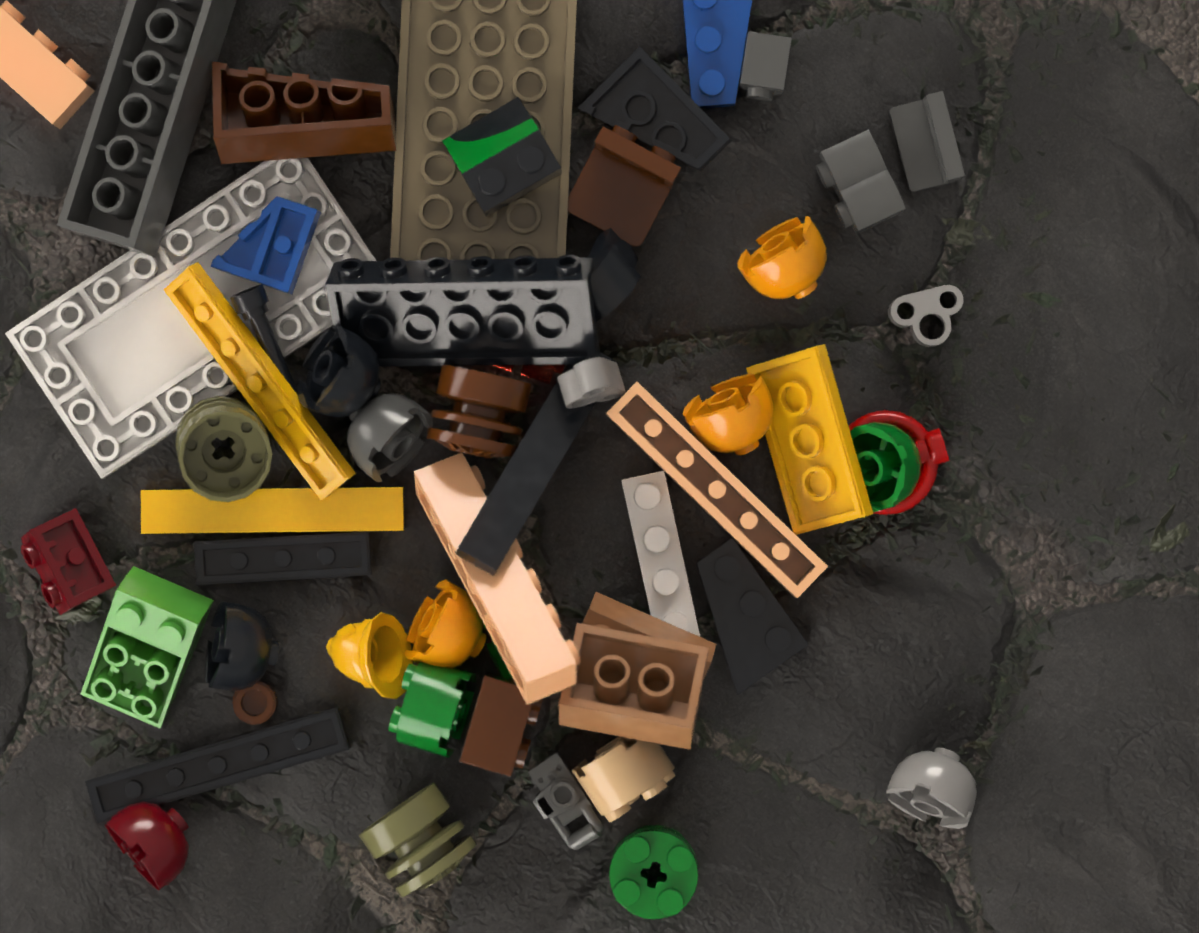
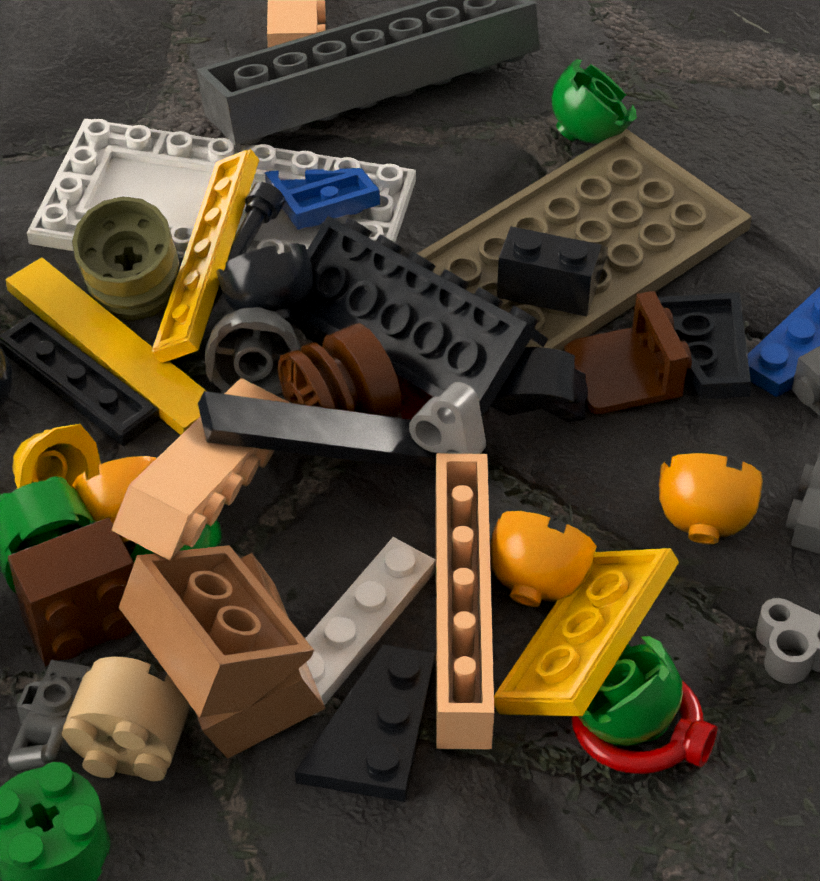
camera: 45 degrees right, 40 degrees down
reddish brown wedge [212,61,396,164] -> none

